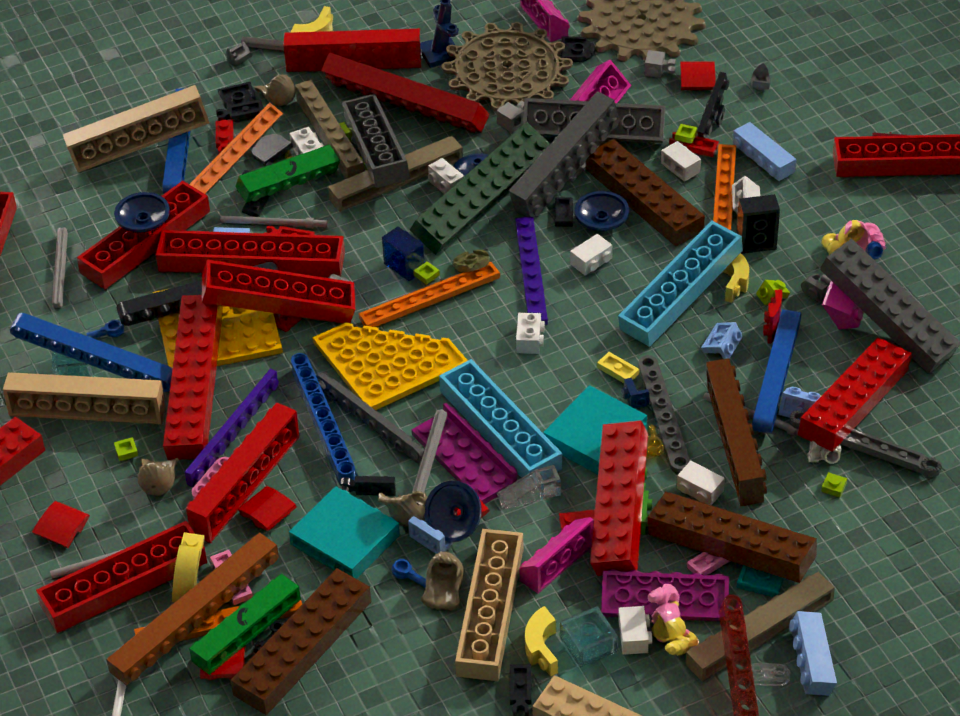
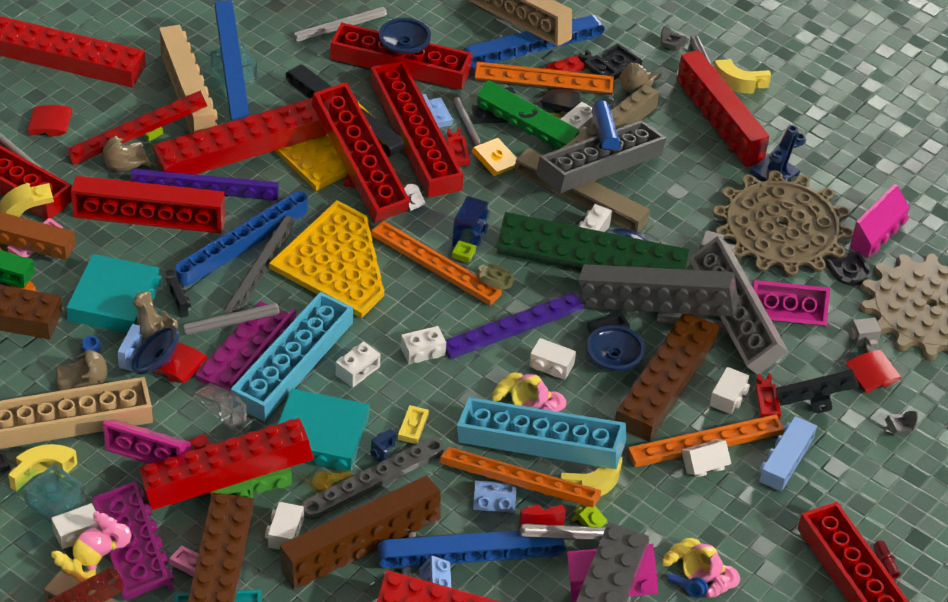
camera: 60 degrees right, 0 degrees up
blue plate [86,320,124,339] -> none
red slope [238,486,297,531] -> none
red brick [321,52,489,133] -> none
lime plate [675,124,697,144] -> none
black brick [737,194,780,254] -> none
none -> red plate [67,90,207,165]
none -> white brick [335,341,381,388]
none -> orange plate [440,447,601,508]
none -> yellow plate [472,138,517,176]
none -> hair [492,372,566,412]
none -> light grey axle [519,524,606,540]
none -> blue brick [592,100,621,150]

